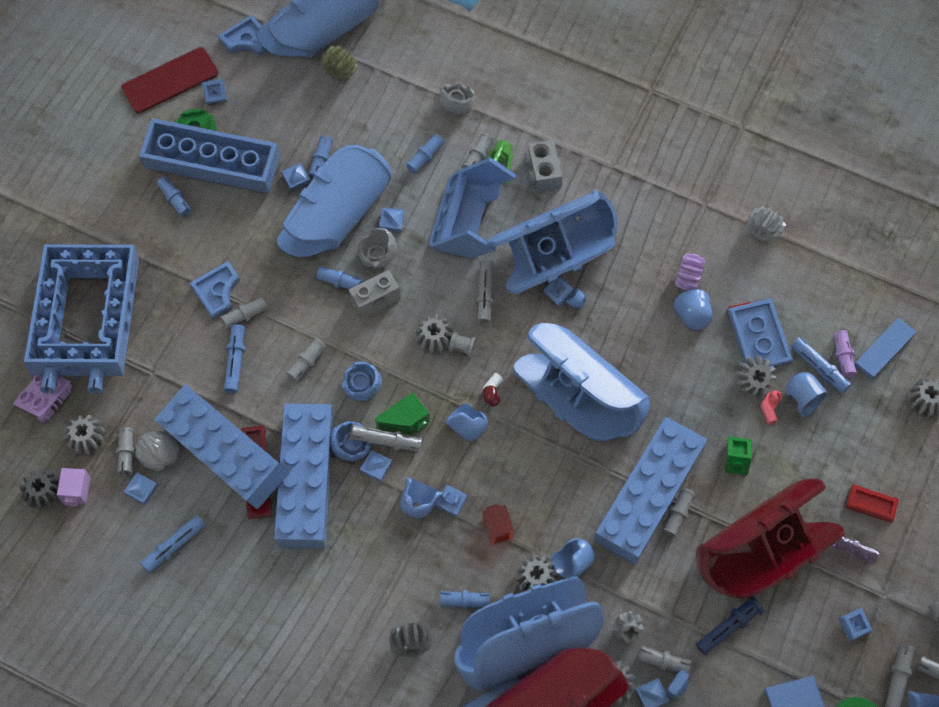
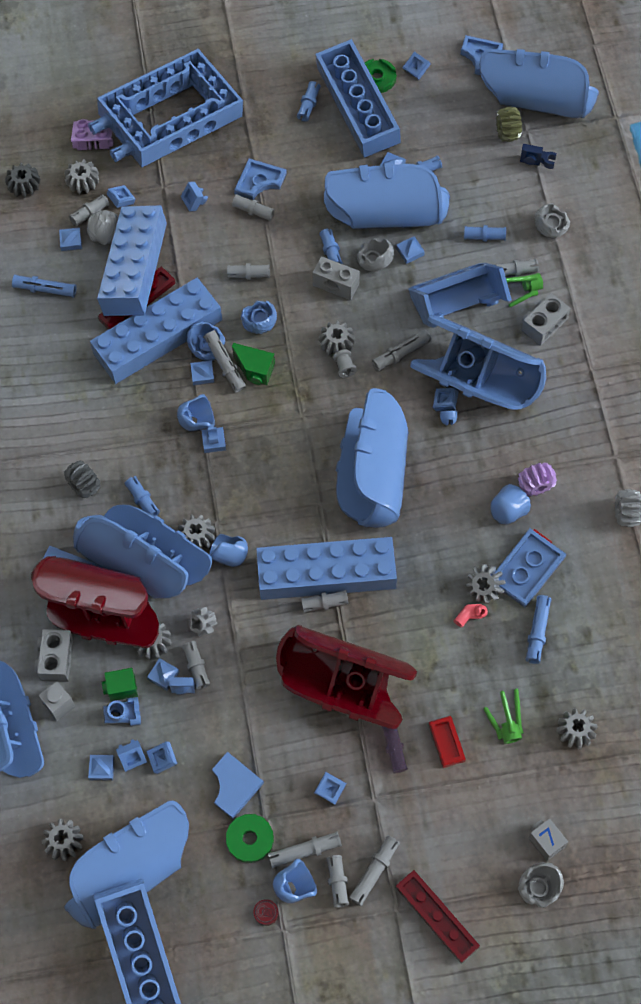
camera: 55 degrees right, 0 degrees up
lavender brick [57,468,91,507] -> none
dark red piece [121,47,219,114] -> none
medium blue pin [223,324,246,394] -> none
medium blue hair [445,403,488,441] -> none
dark red arm [482,373,503,407] -> none
clear red brick [482,504,514,545] -> none
dark blue pin [695,596,764,656] -> none
green bracket [724,436,752,475] -> none
medium blue helmet [785,372,828,417] -> none
lavender pin [833,330,857,378] -> none
medium blue tile [854,318,916,380] -> none
none -> medium blue tile [107,185,135,208]
none -> medium blue tile [181,182,208,211]
none -> bright green plant [484,688,524,744]
none -> dark blue plate [520,144,557,169]

